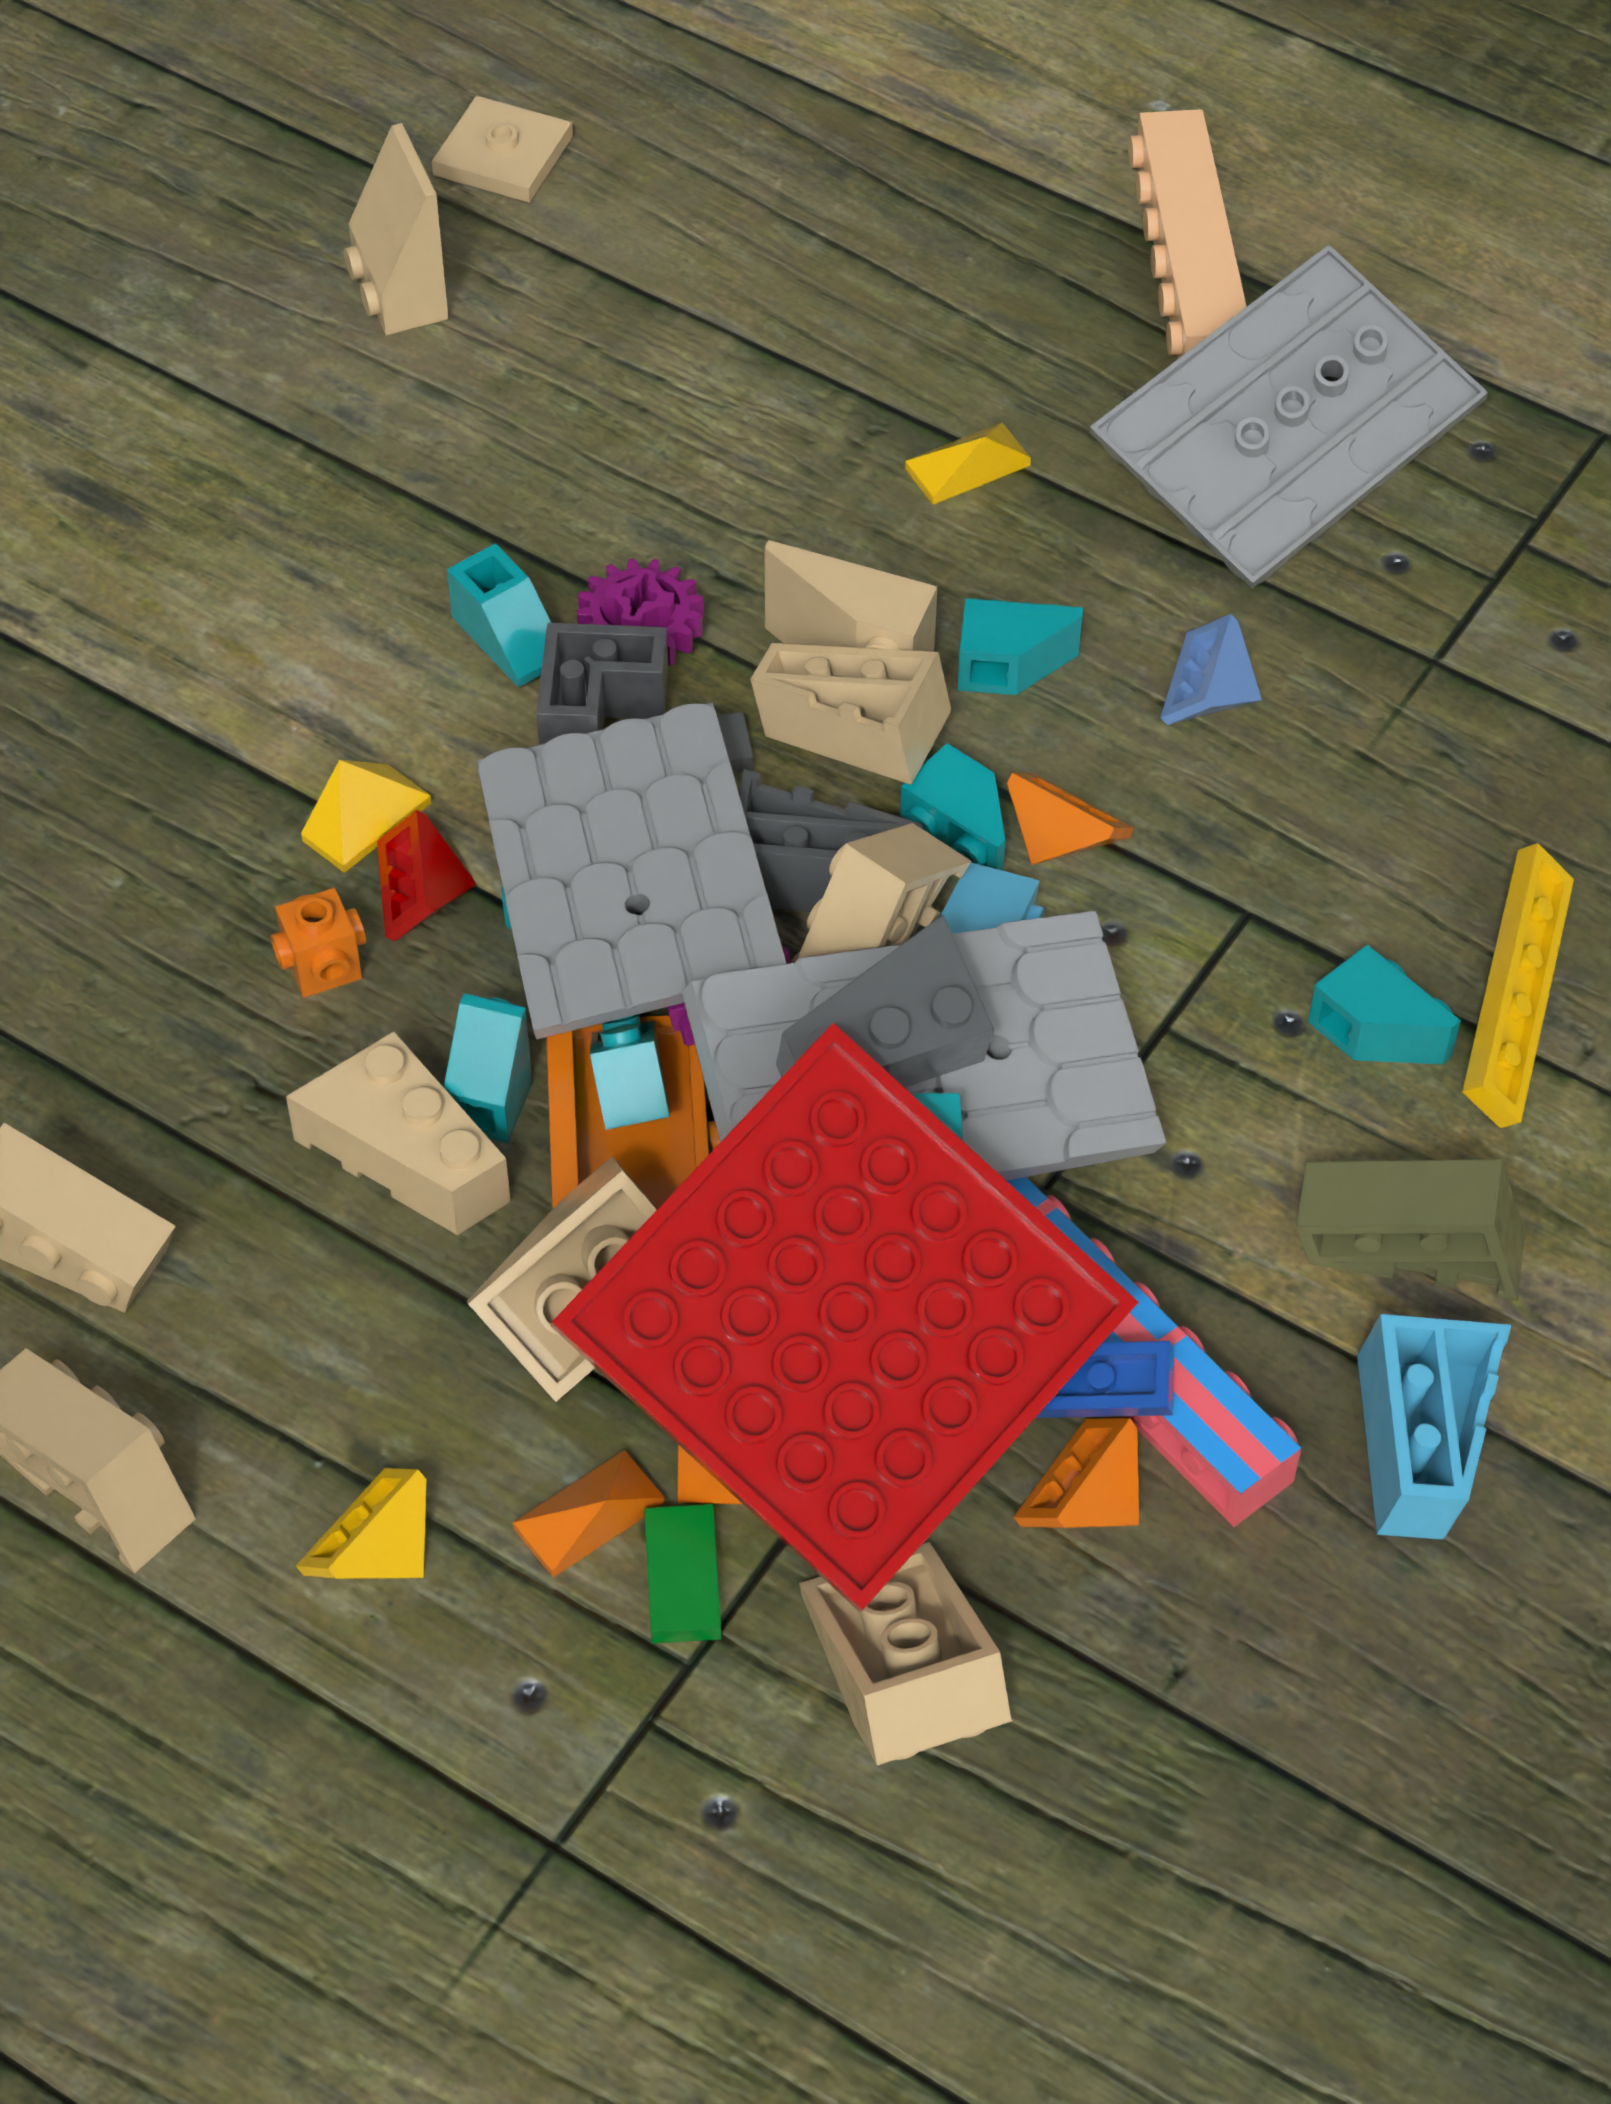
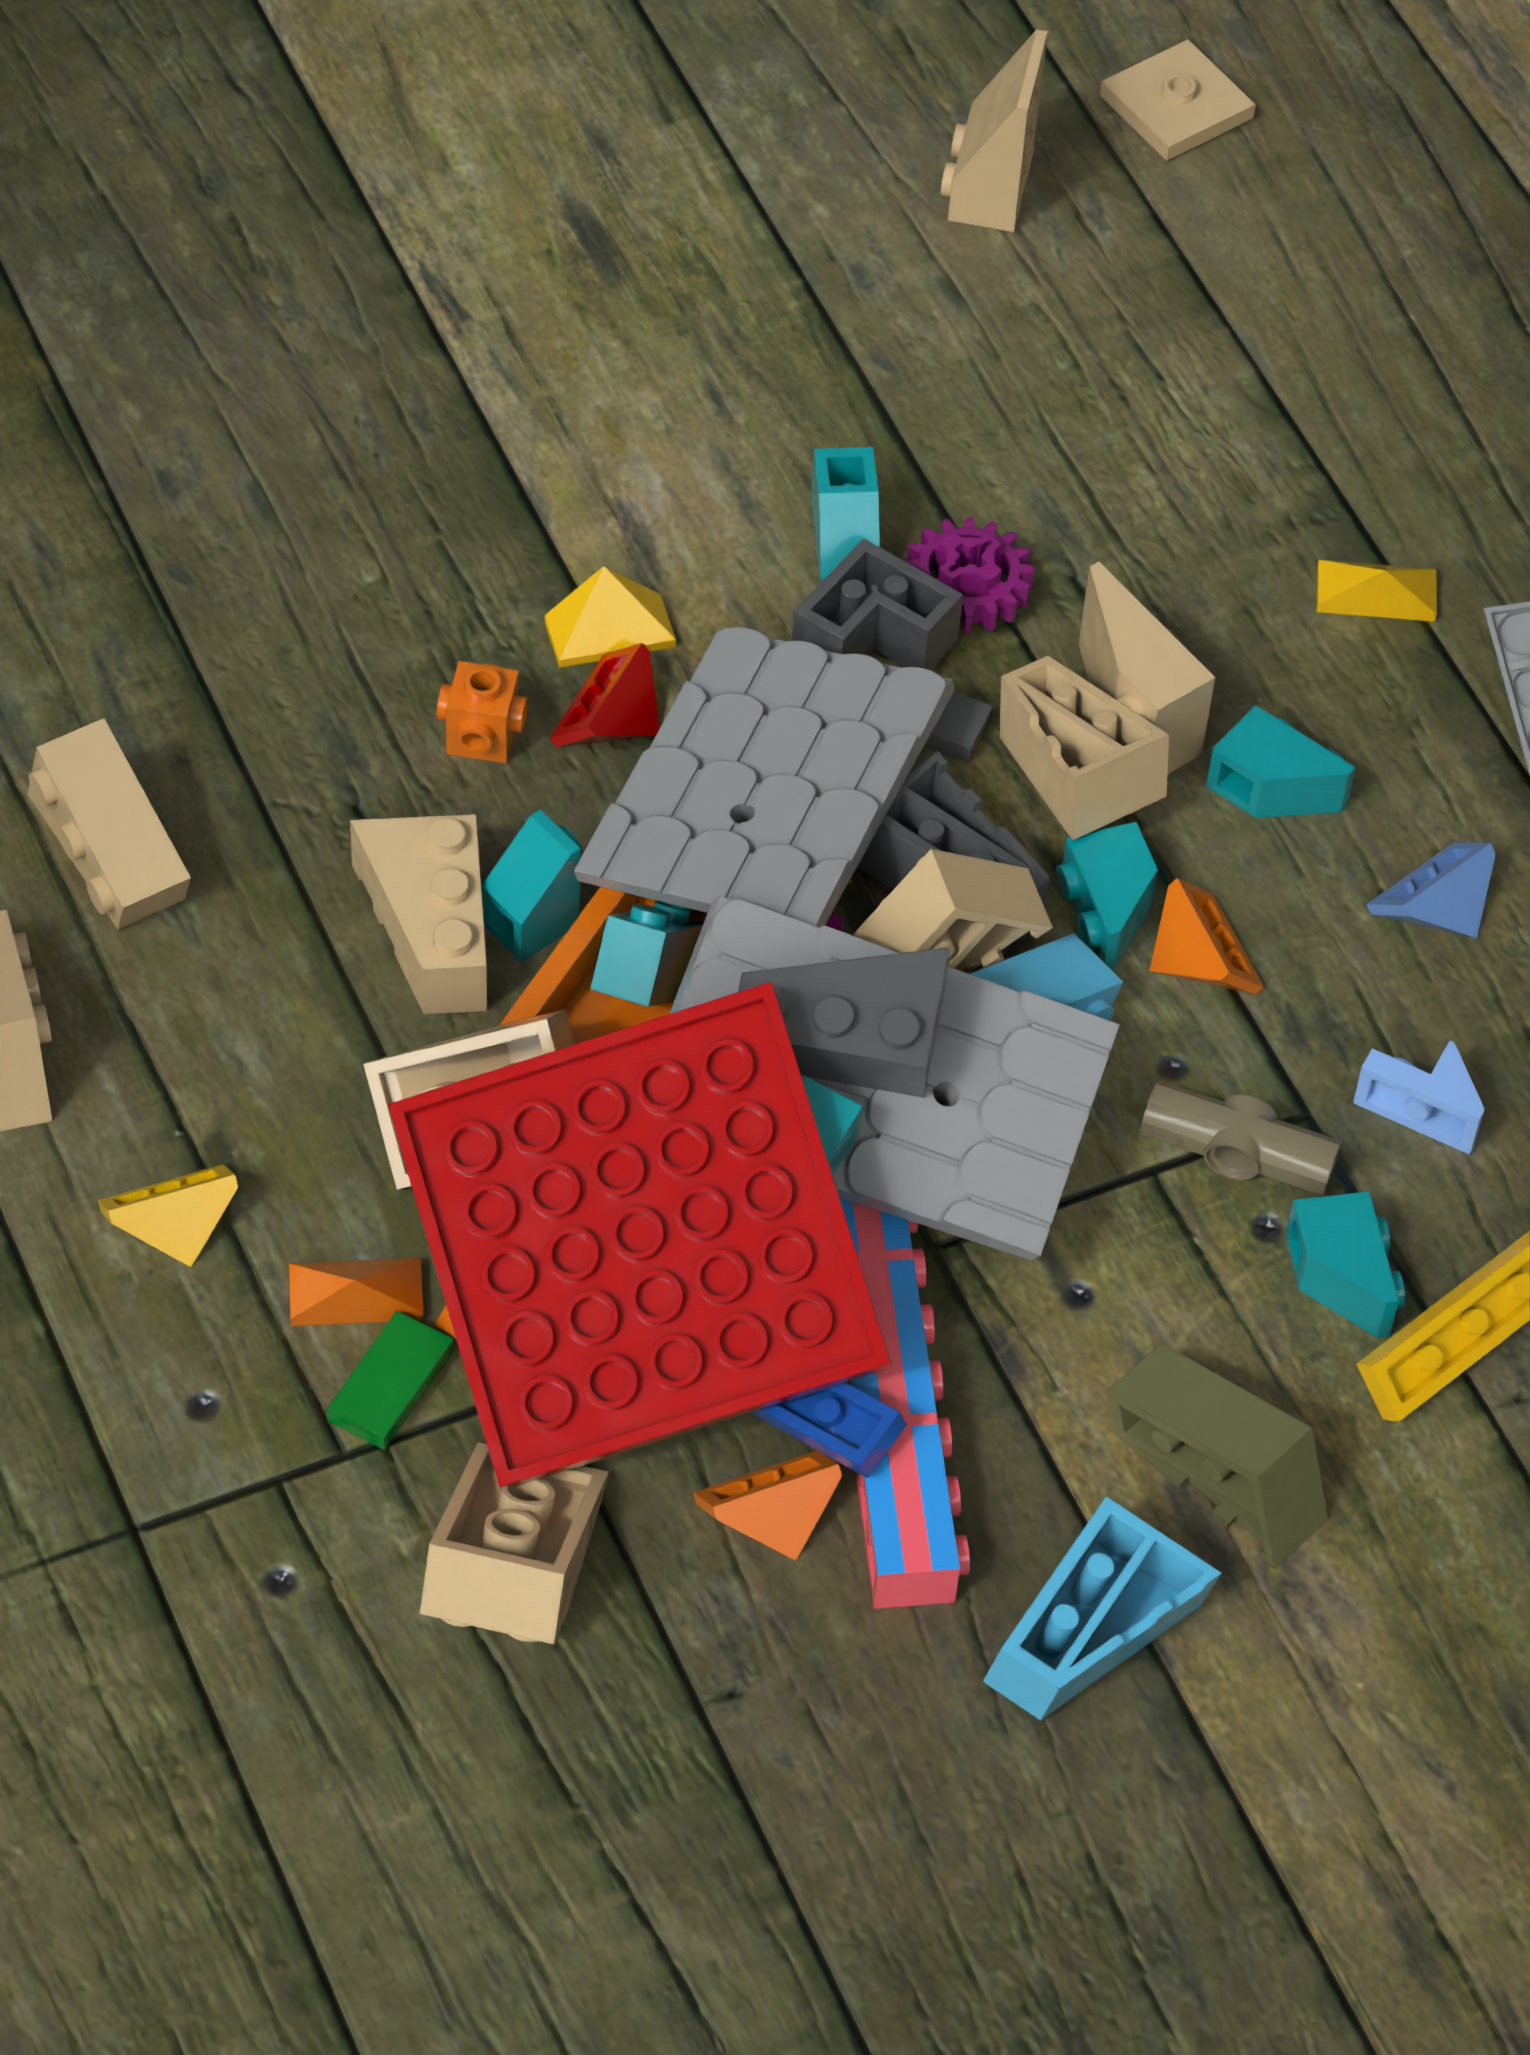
camera: 30 degrees right, 0 degrees up
none -> dark tan piece [1139,1080,1342,1196]
none -> light blue slope [1353,1040,1485,1155]

